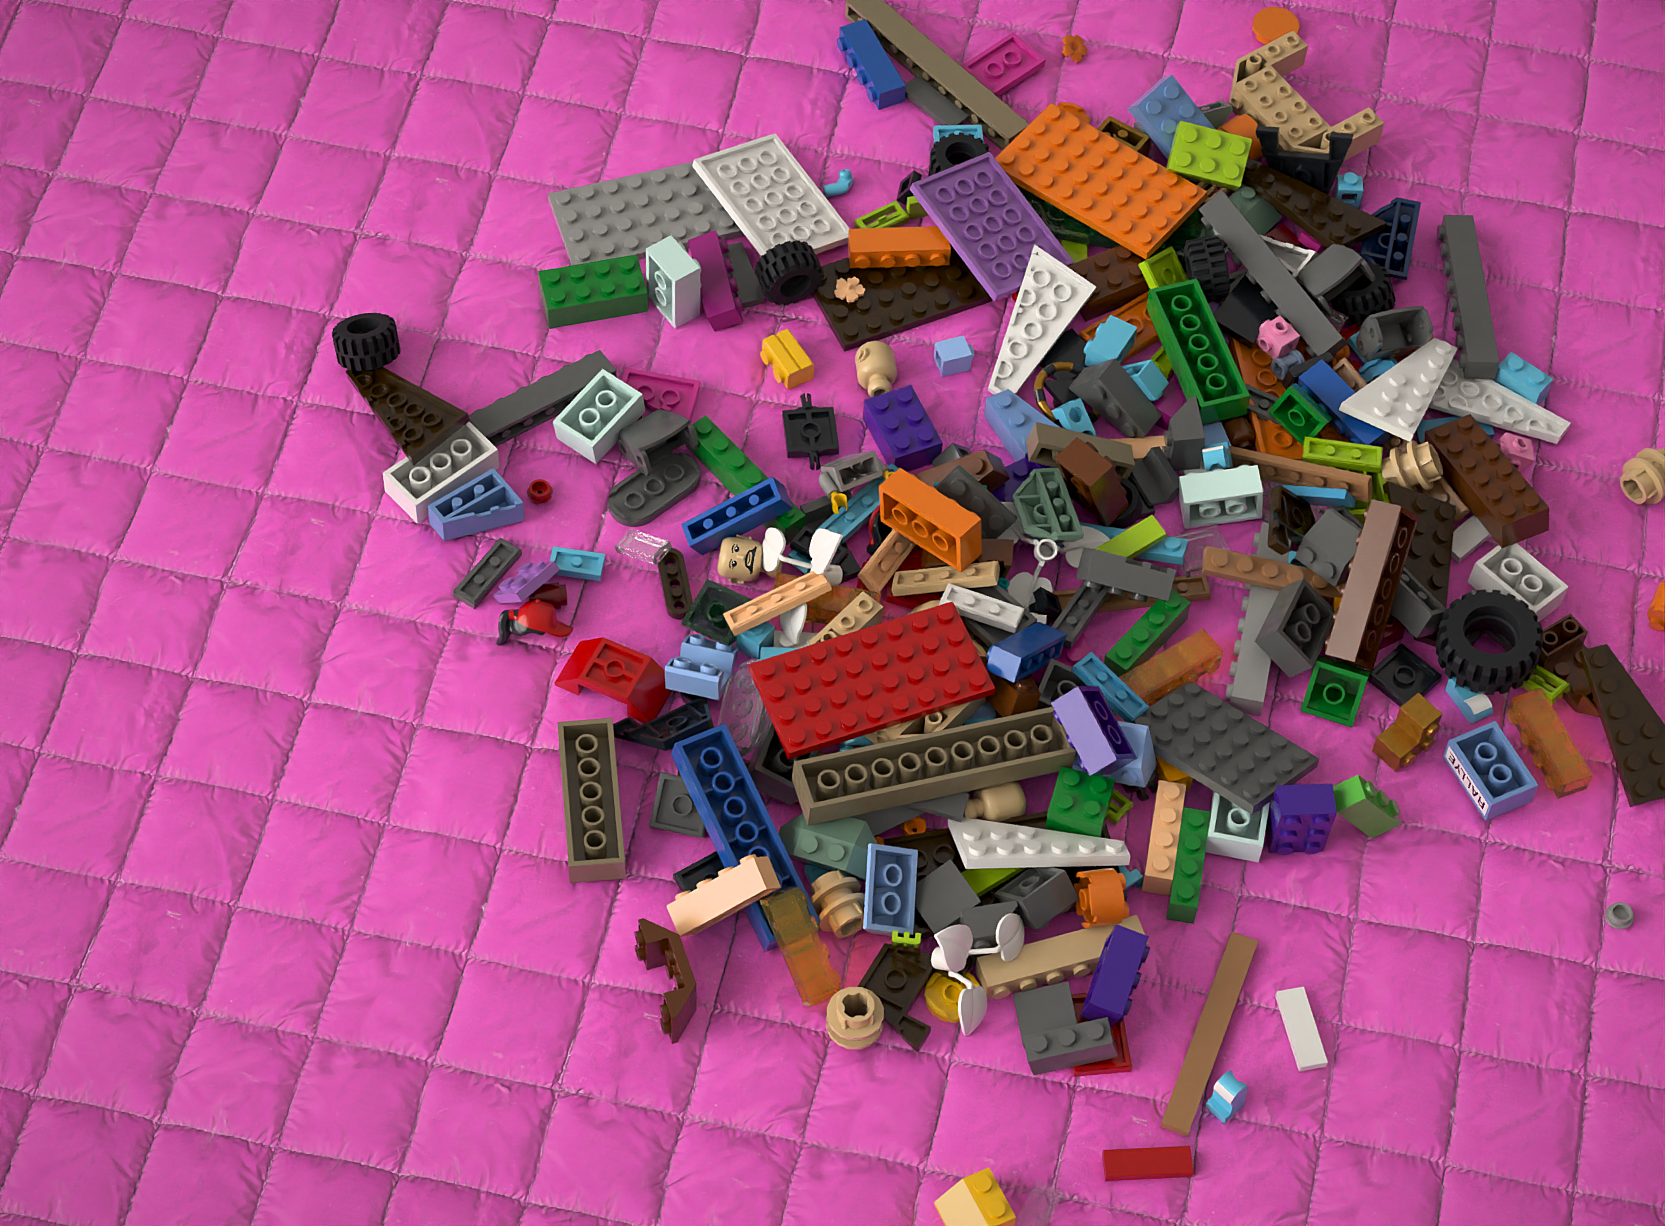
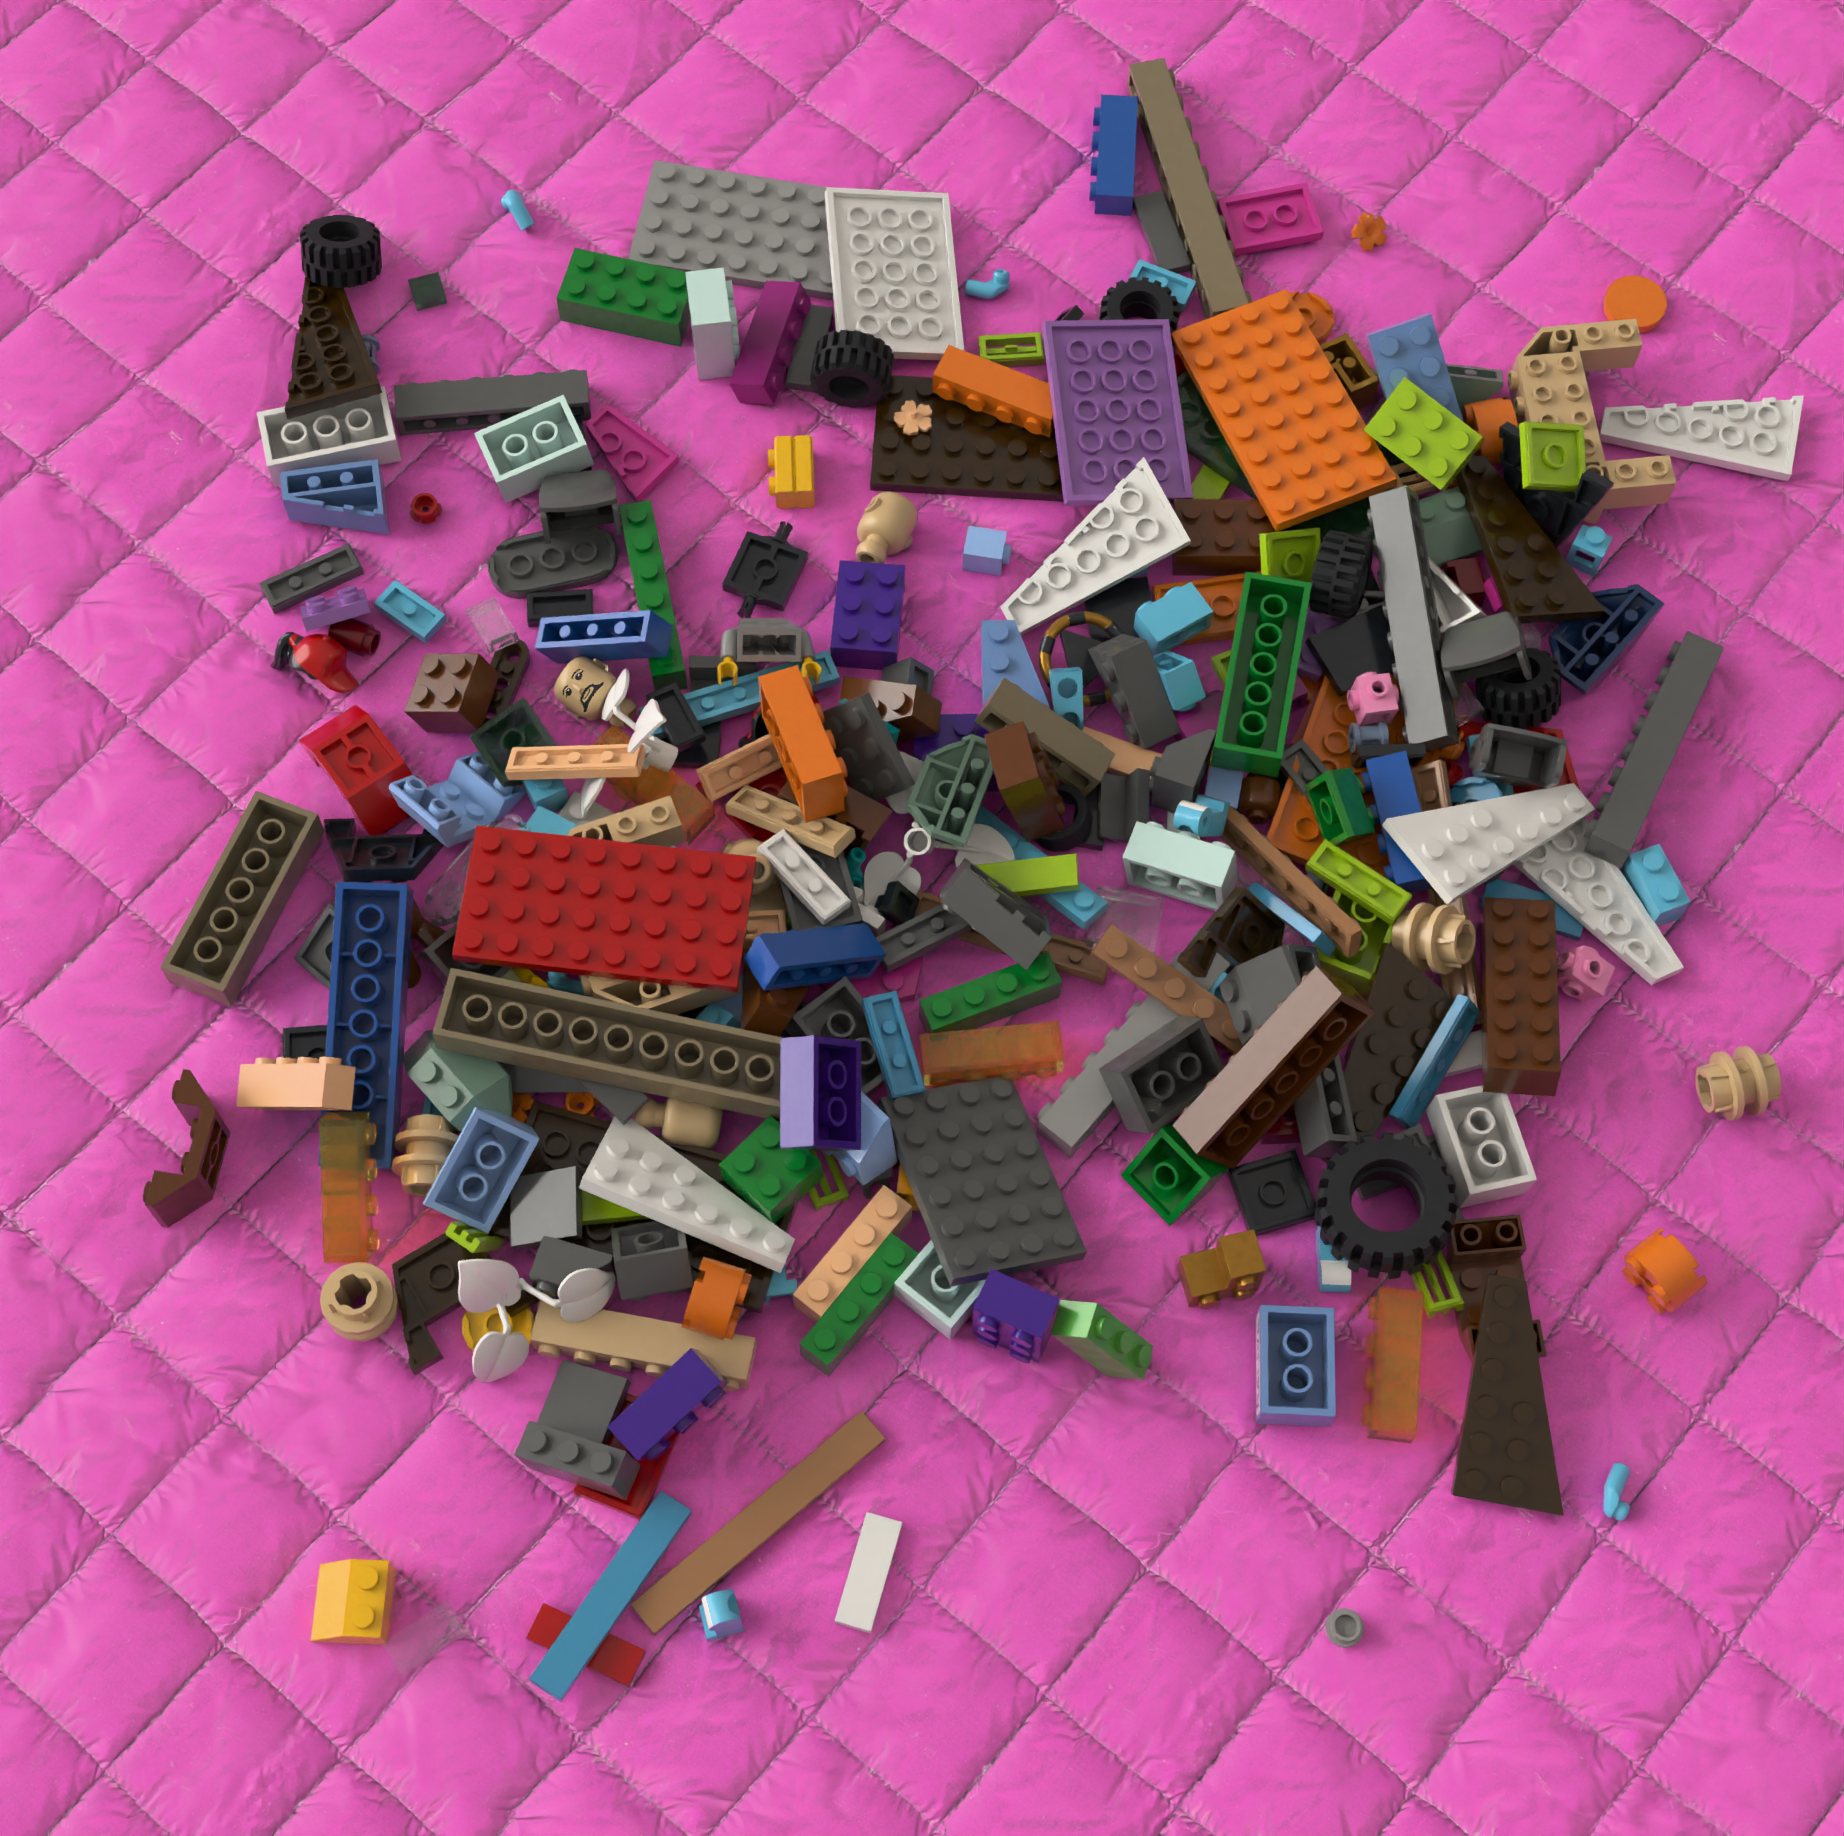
camera: 30 degrees right, 10 degrees up
none -> reddish brown brick [404,653,500,732]
none -> clear green tile [408,272,447,311]
none -> medium azure arm [501,190,535,231]
none -> black tile [527,589,594,627]
none -> dark azure tile [529,1491,692,1702]
none -> dark azure tile [1389,993,1481,1129]
none -> lime tile [1519,421,1586,492]
none -> white wing [1599,395,1804,482]

